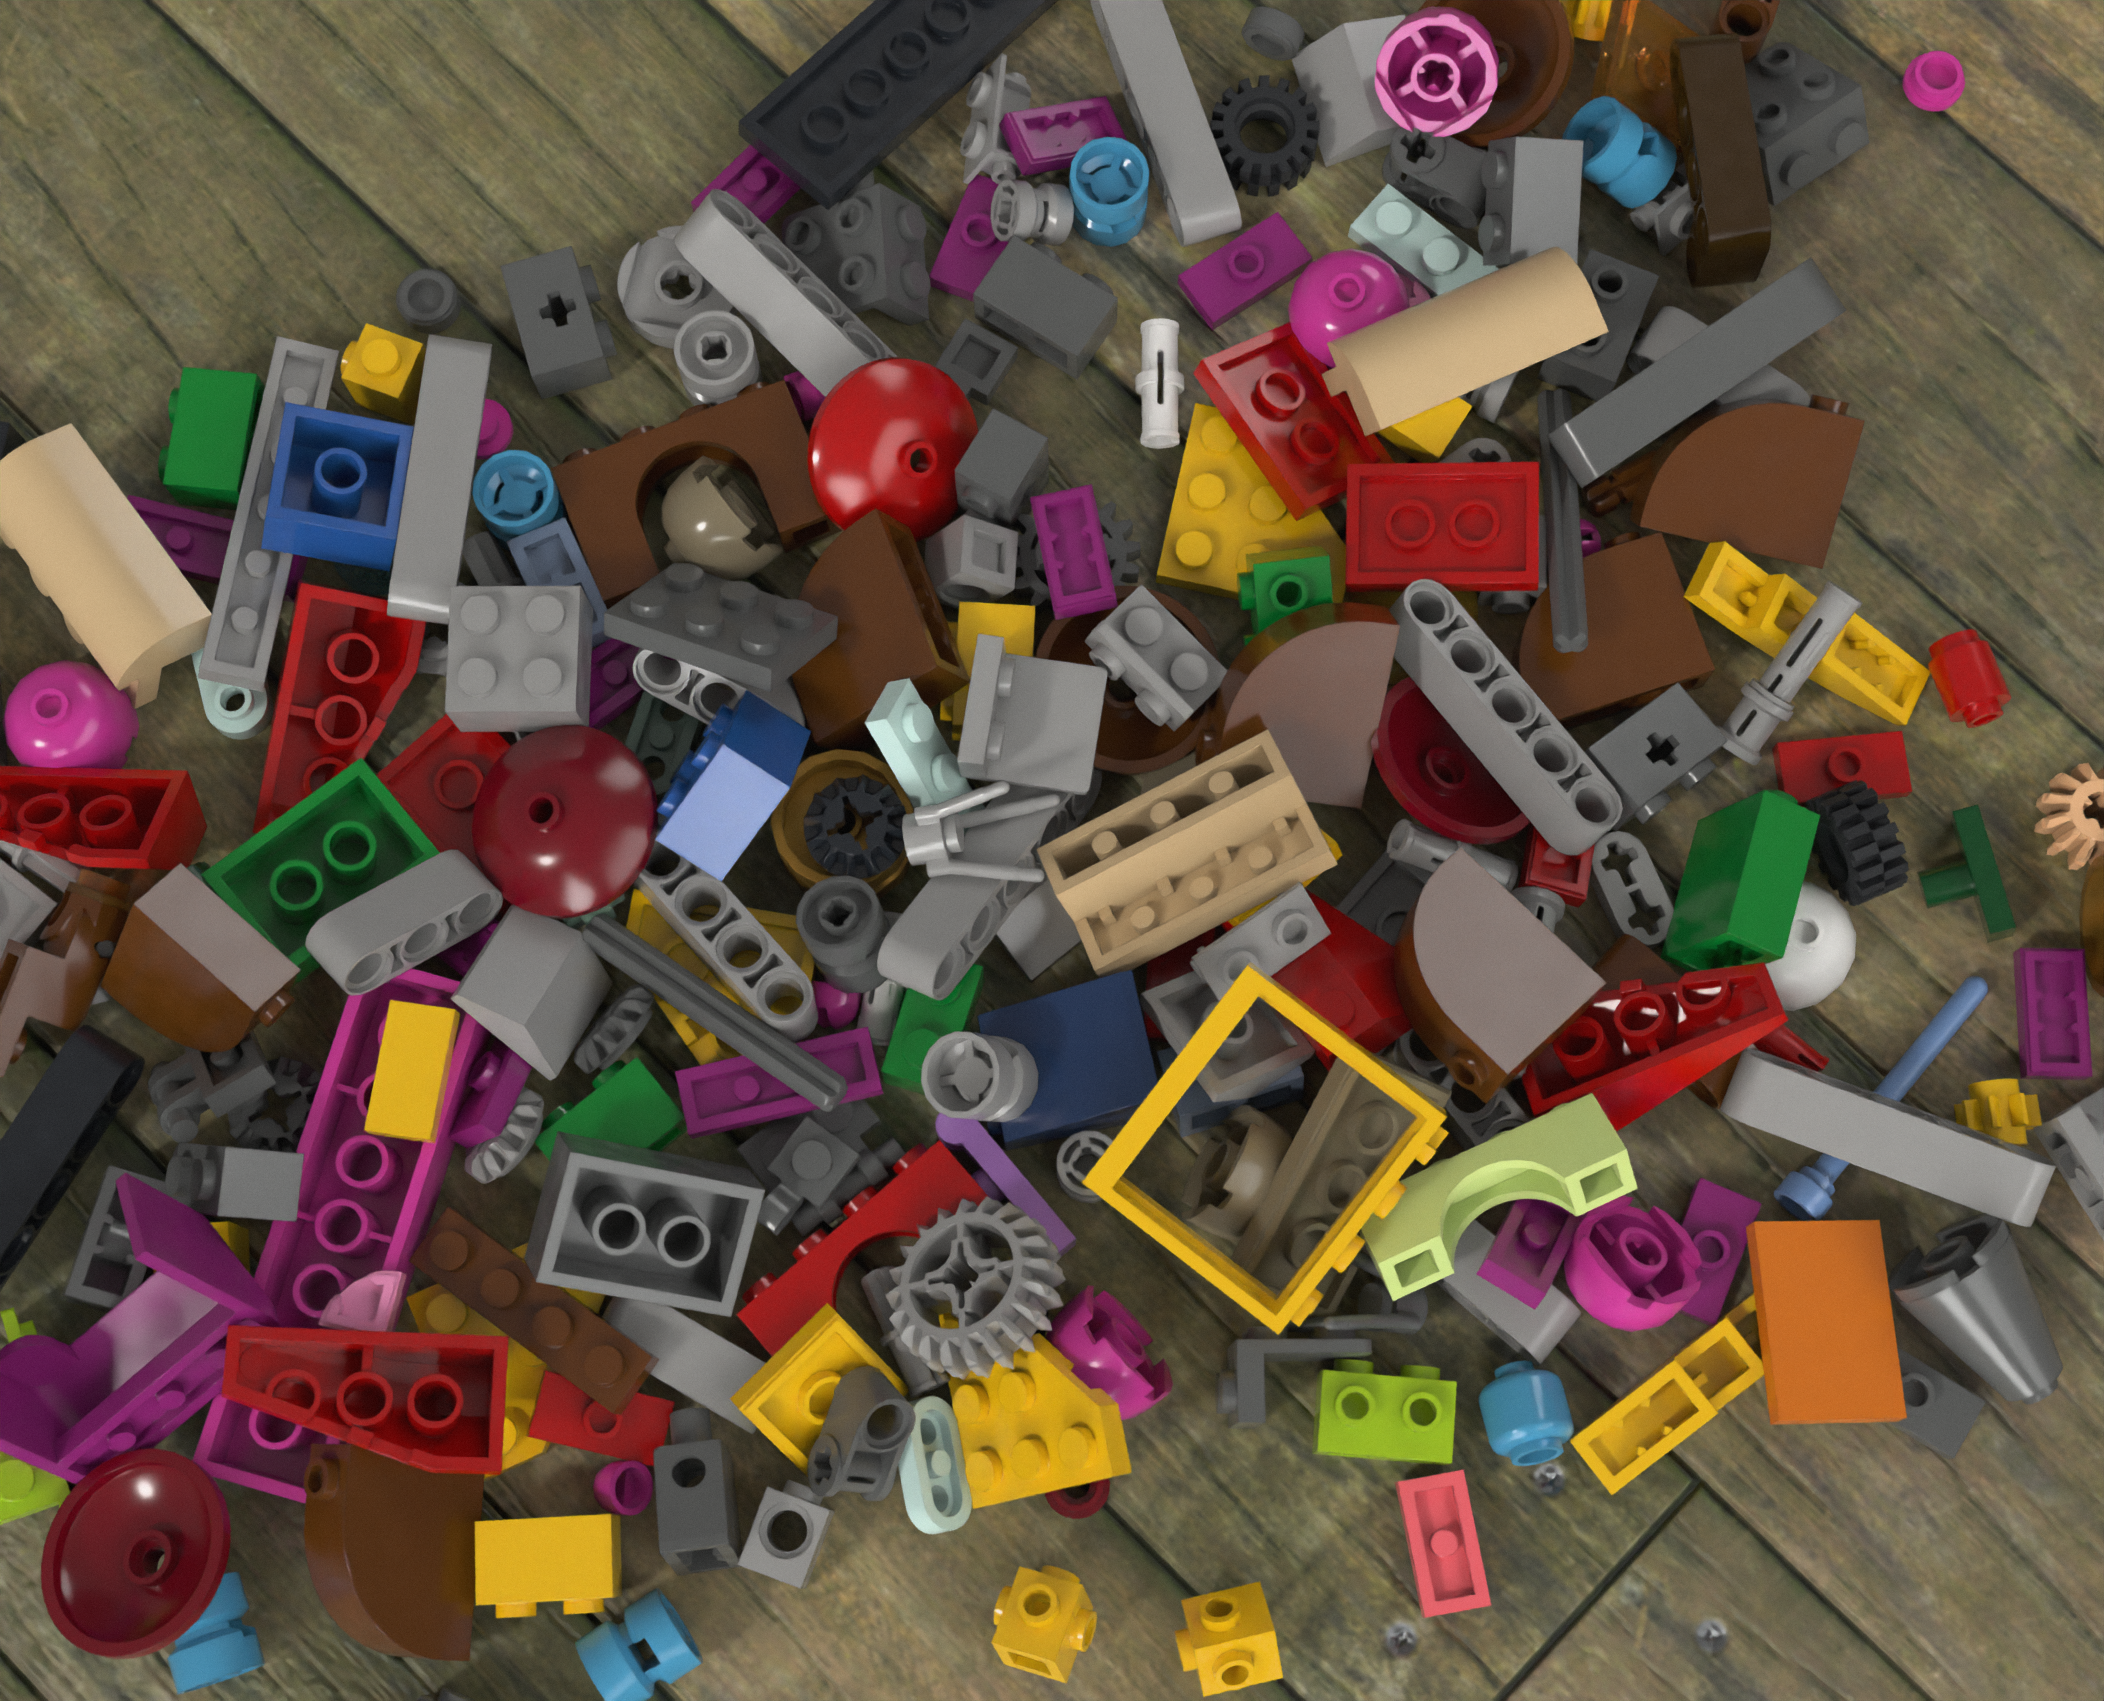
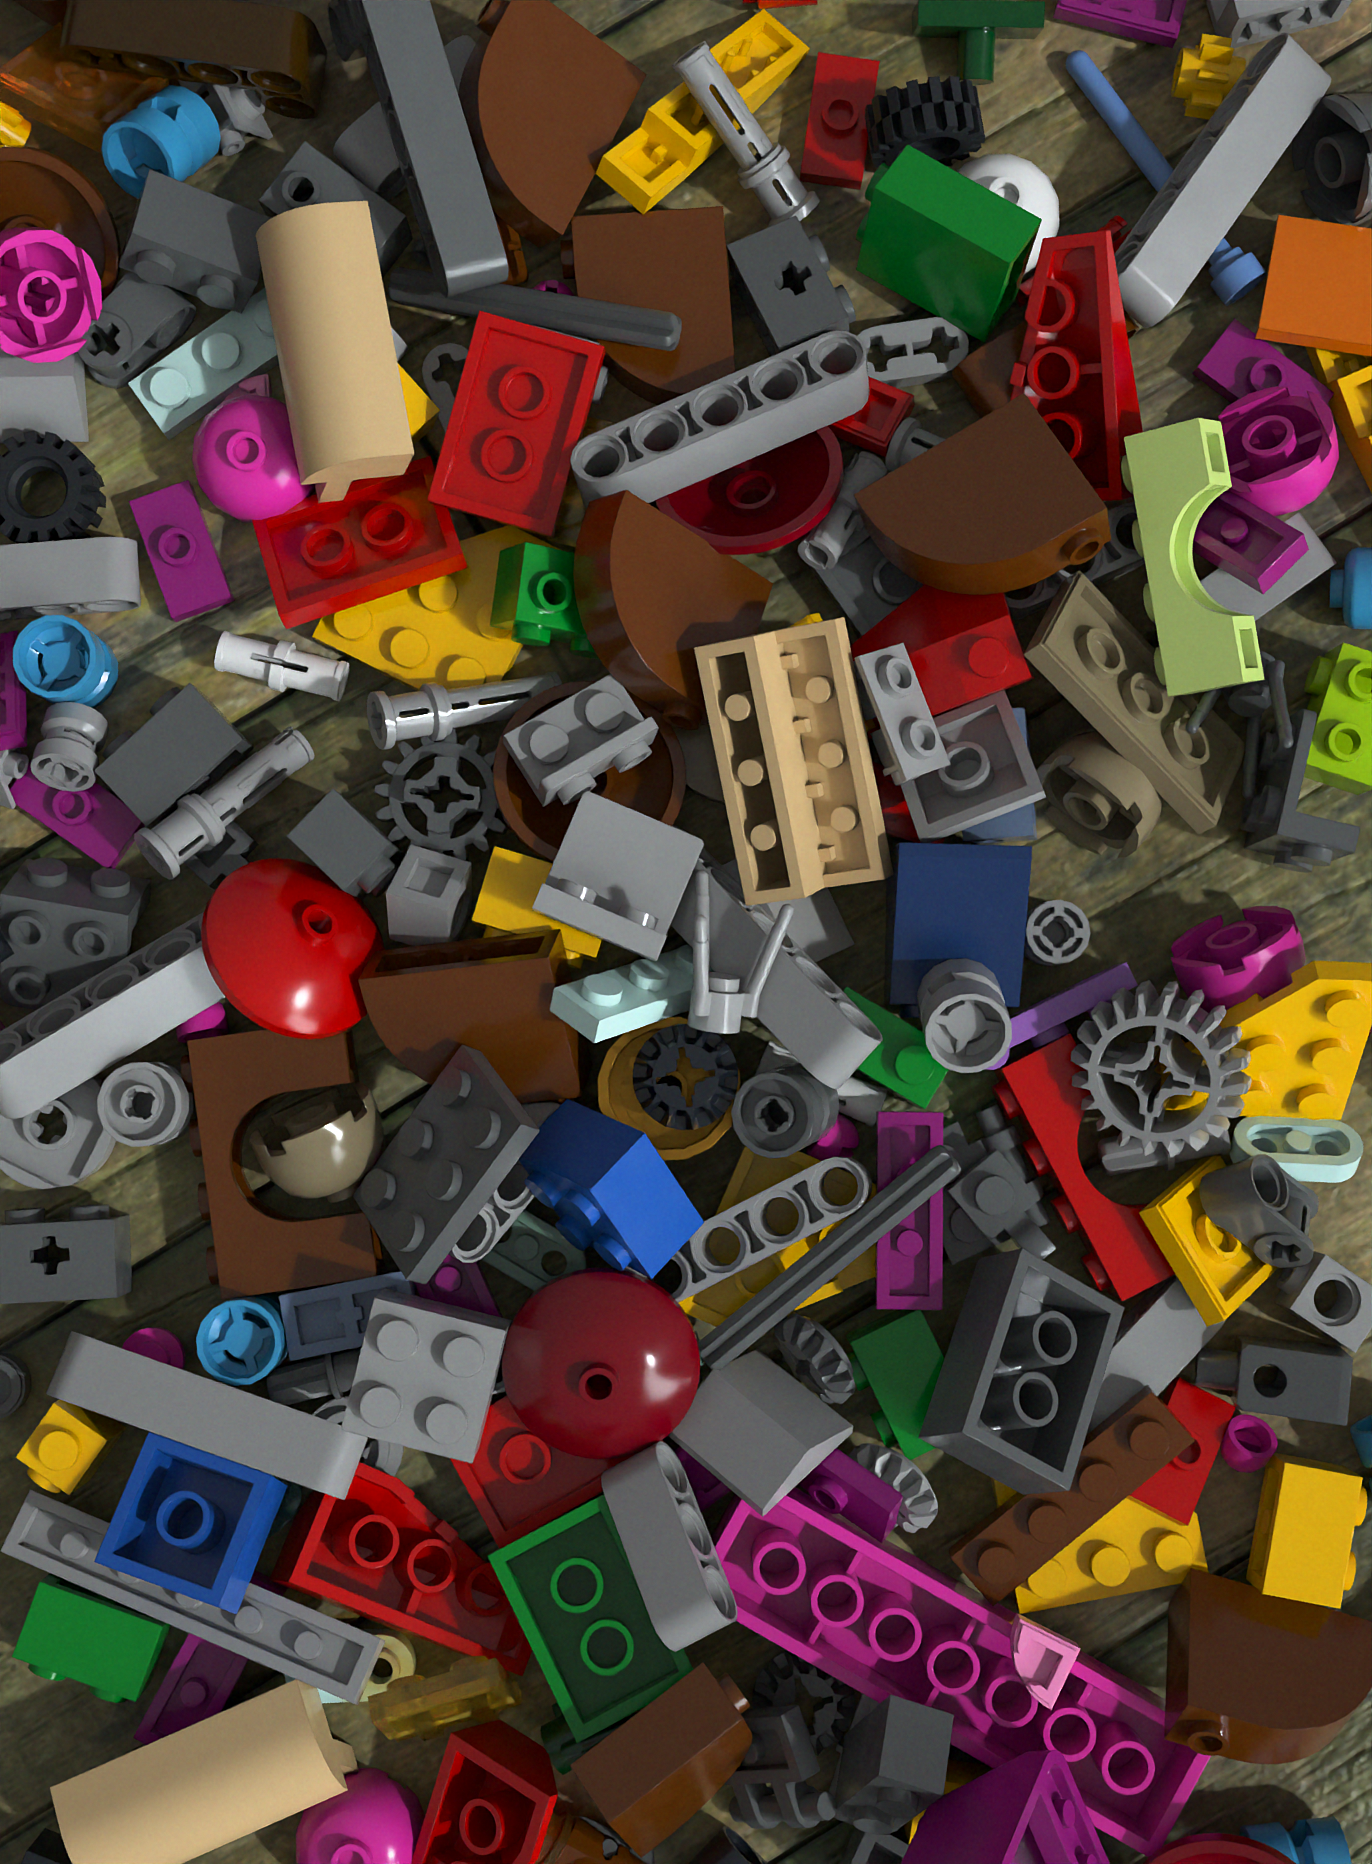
camera: 80 degrees left, 10 degrees up
red wedge [222,1325,509,1475] -> none
yellow tile [364,1000,460,1144] -> none
magenta plate [1030,484,1118,620] -> none
yellow window [1082,962,1448,1335] -> none
none -> light grey pin [134,726,315,880]
none -> light grey pin [367,672,562,750]
none -> clear yellow plate [368,1656,522,1742]

